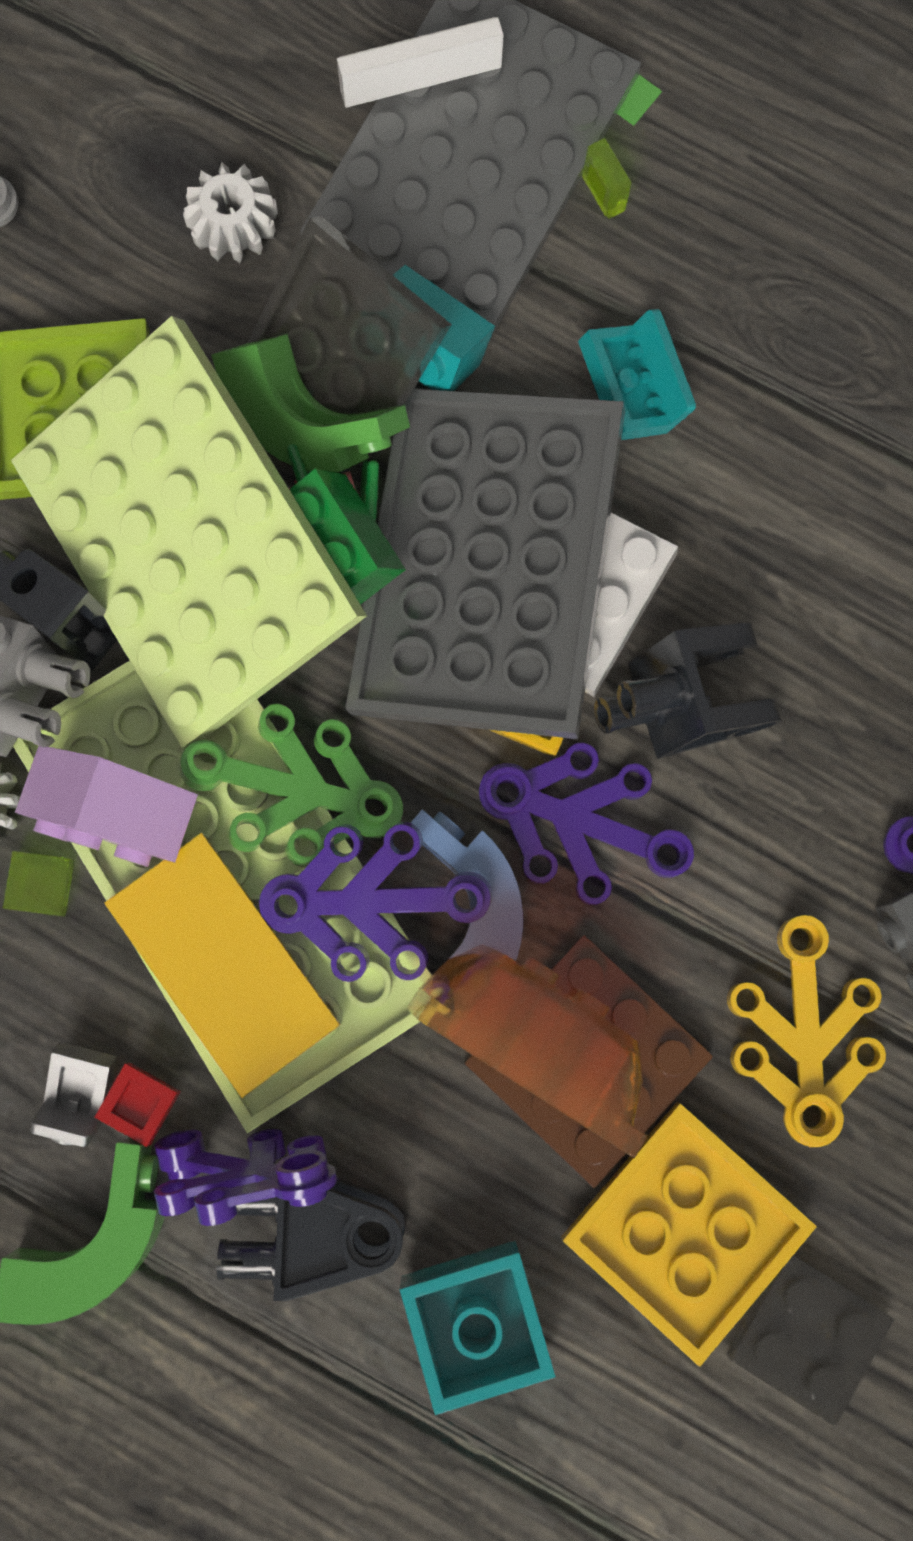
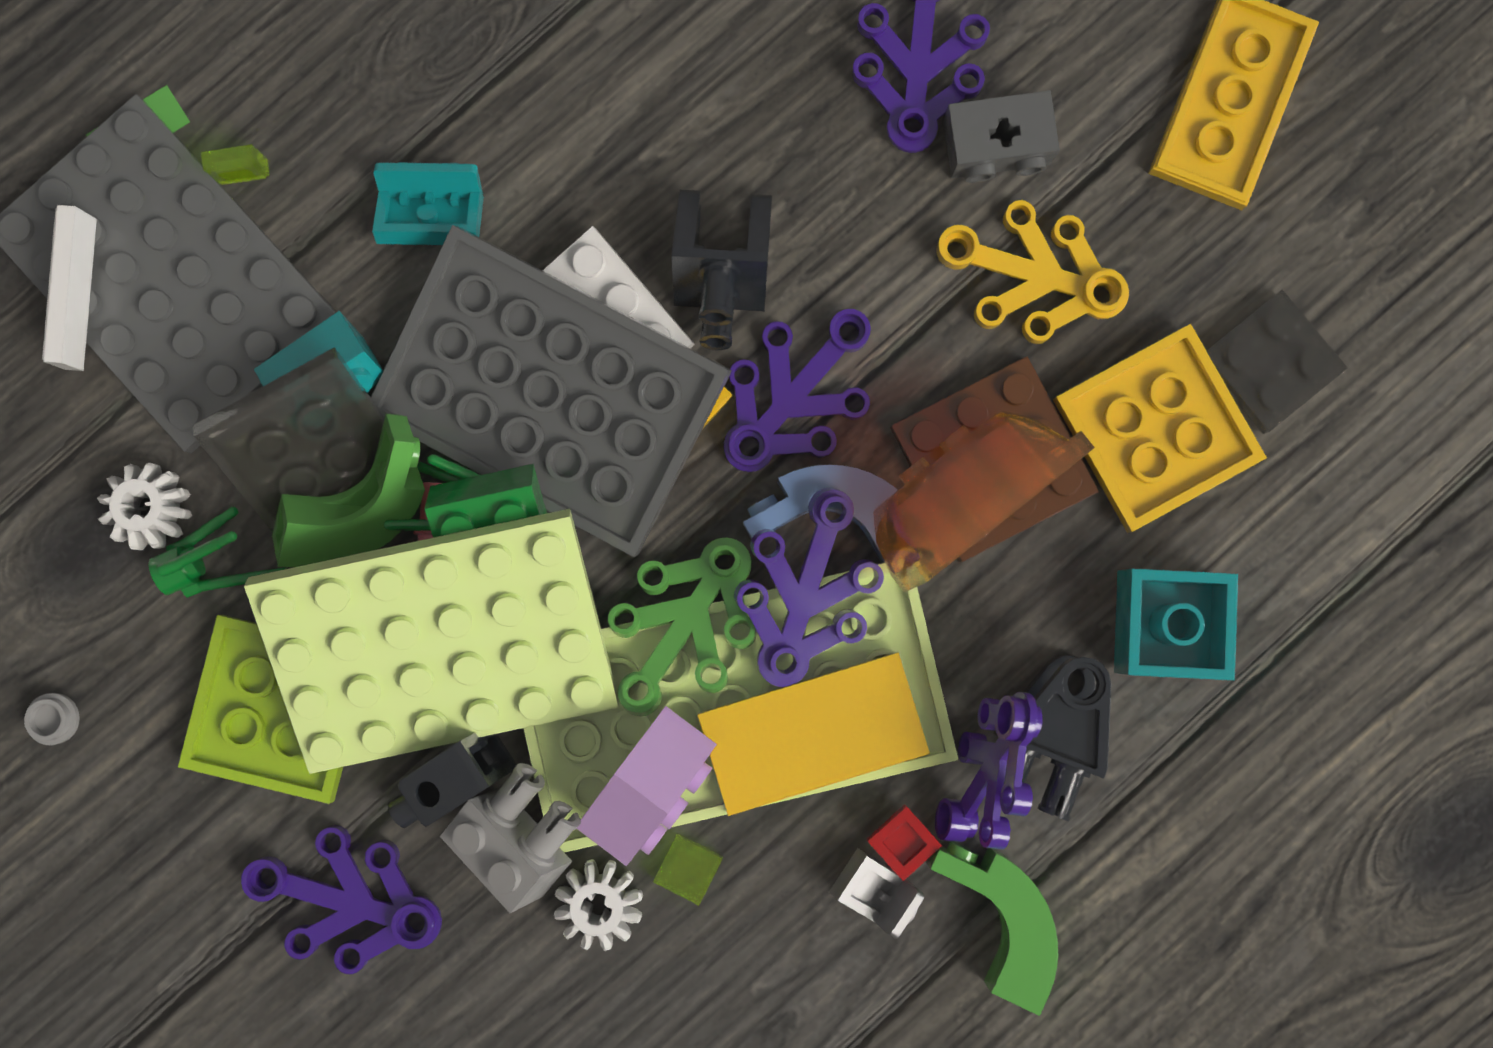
camera: 65 degrees left, 5 degrees up
none -> green plant [148,507,288,598]

